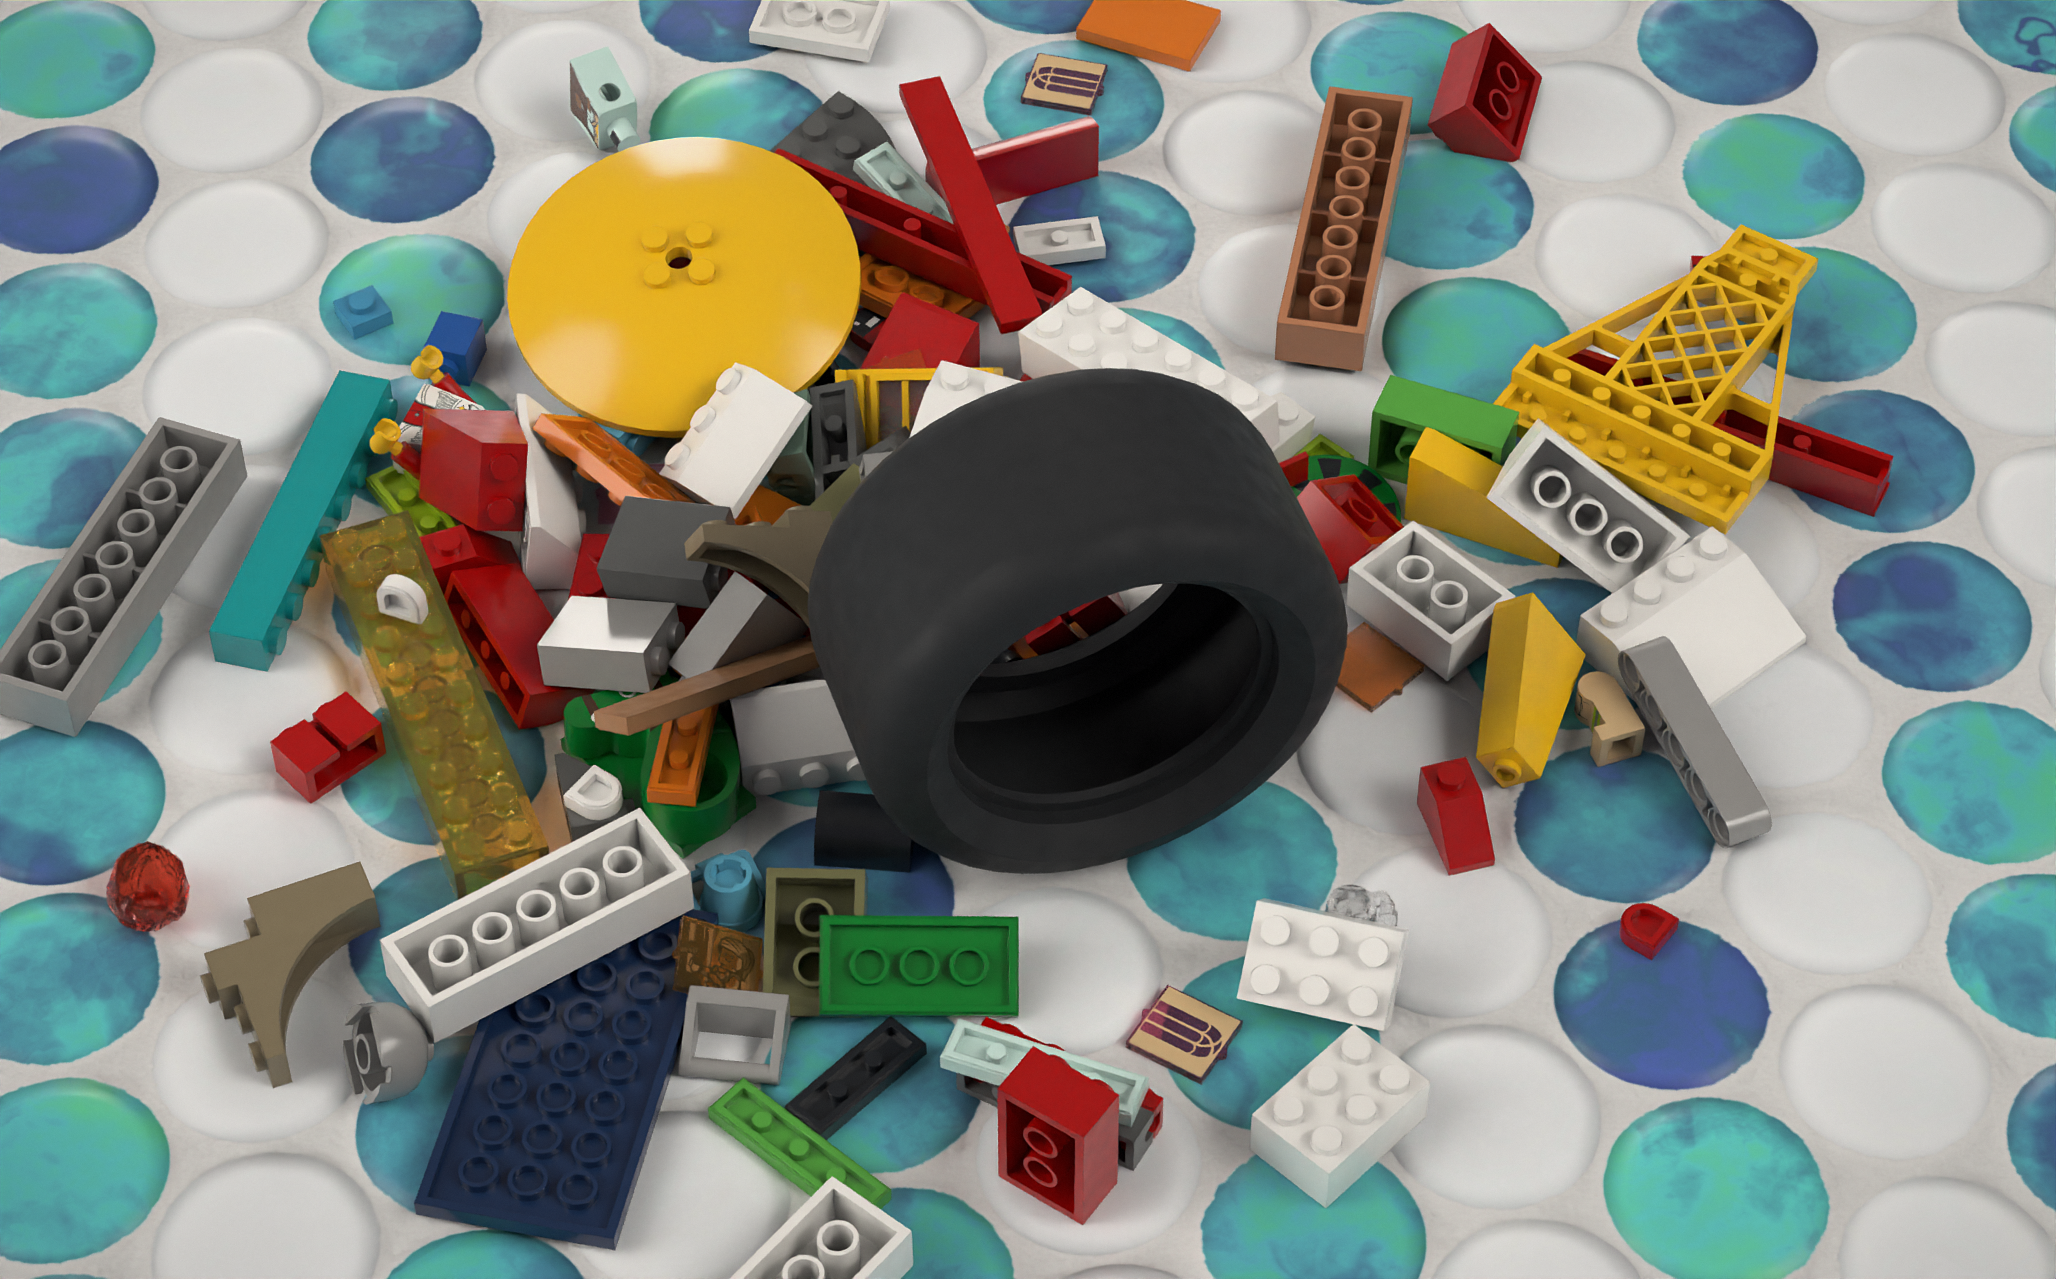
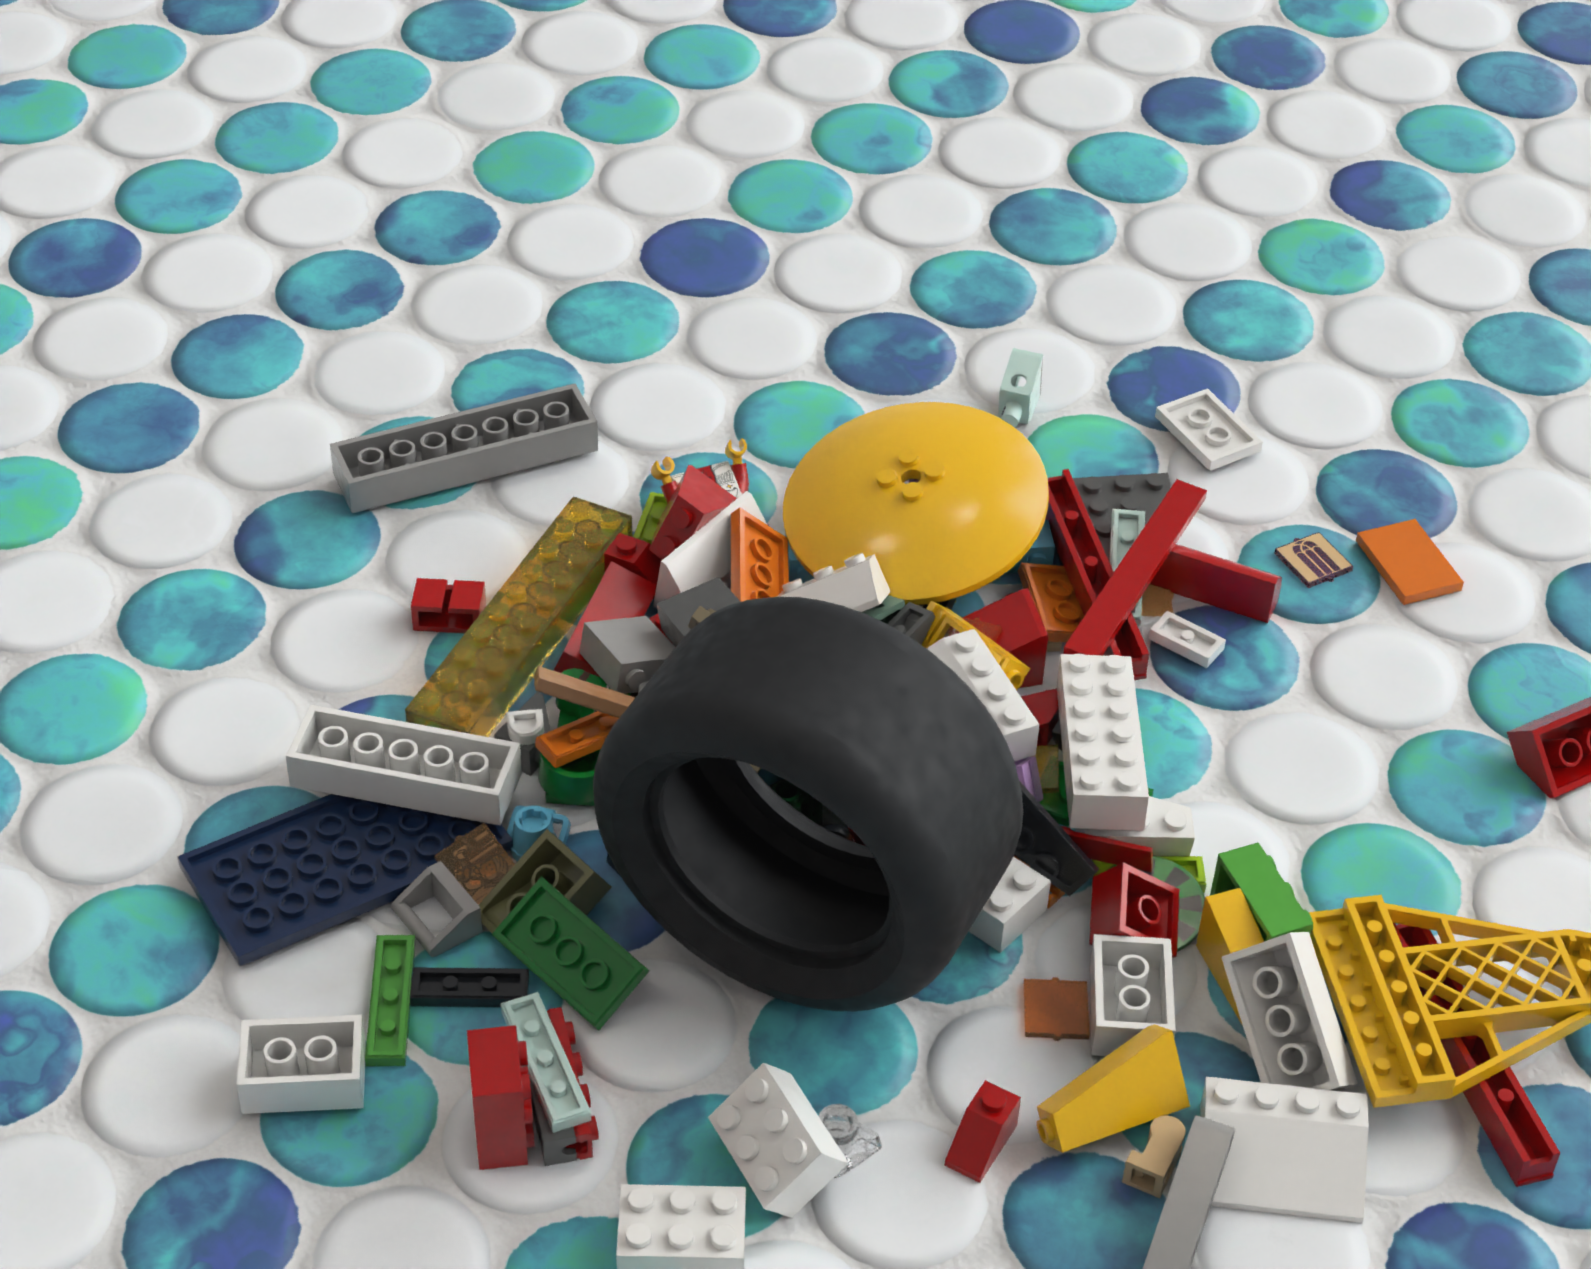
camera: 45 degrees right, 5 degrees down
clear red hair [106,841,190,932] -> none
dark tan arch [200,861,381,1088] -> none
teal brick [209,370,398,672] -> none
dark azure plate [333,285,393,340] -> none
light grey cylinder [343,1002,434,1105] -> none
white tile [377,574,429,624] -> none
blue brick [423,311,487,386] -> none
piece [1126,985,1243,1085] -> none
nougat brick [1275,86,1413,371] -> none

